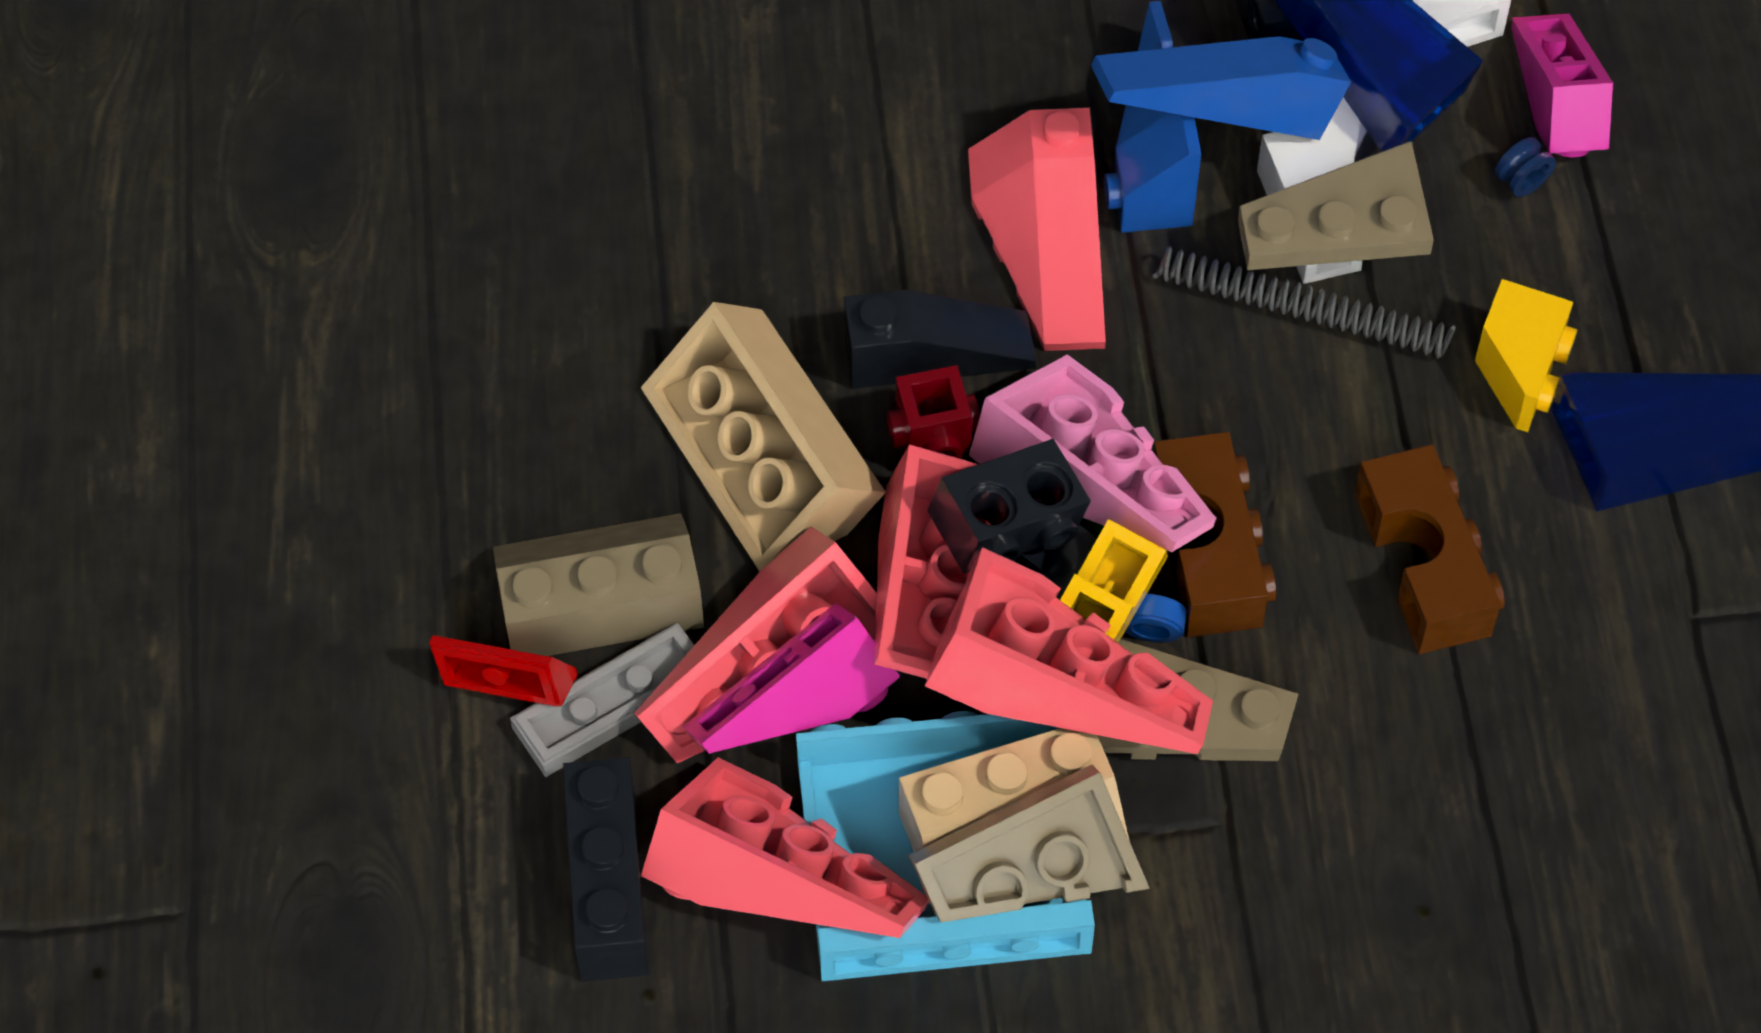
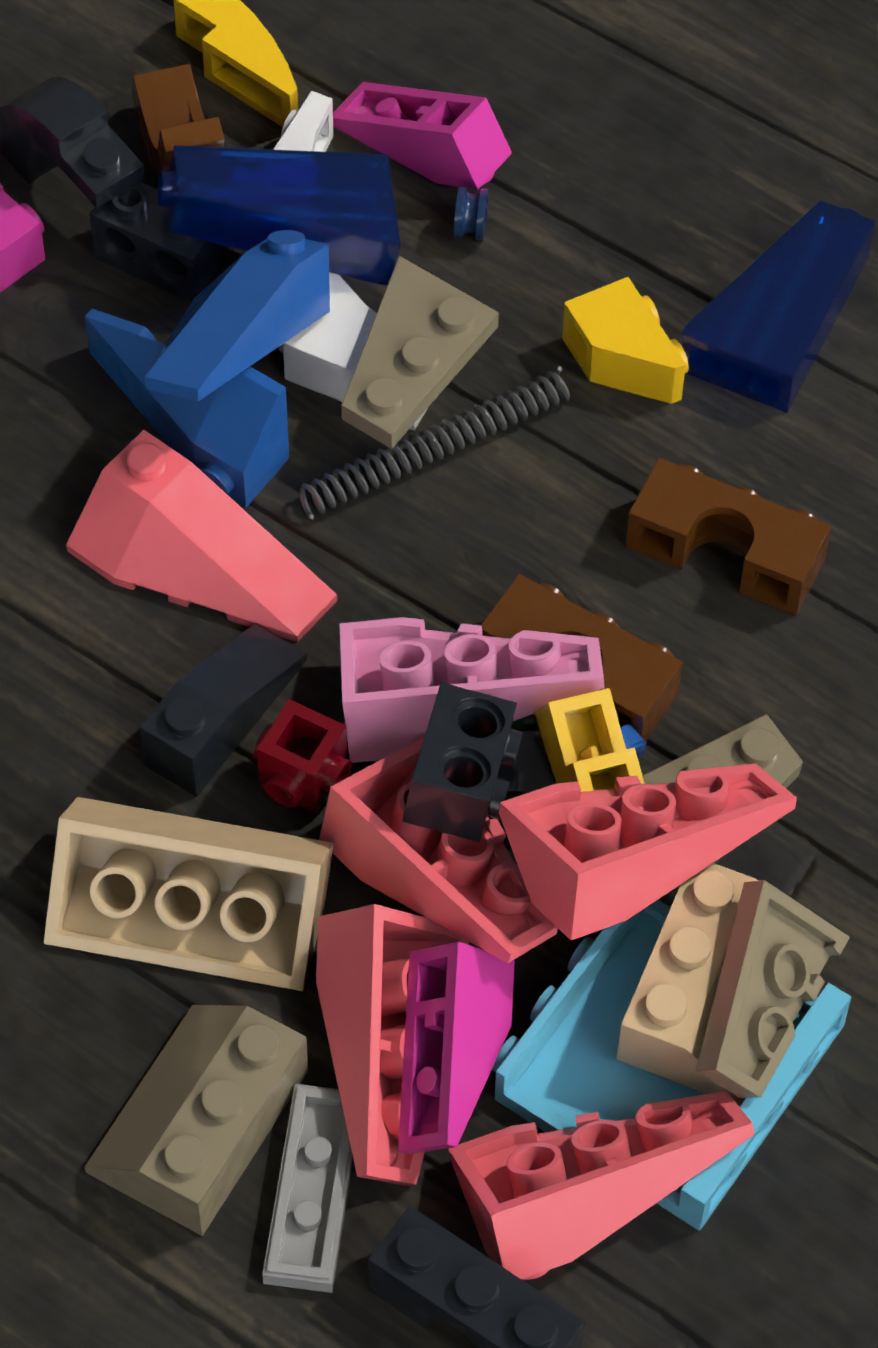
camera: 50 degrees left, 0 degrees up
red slope [429,635,578,707] -> none

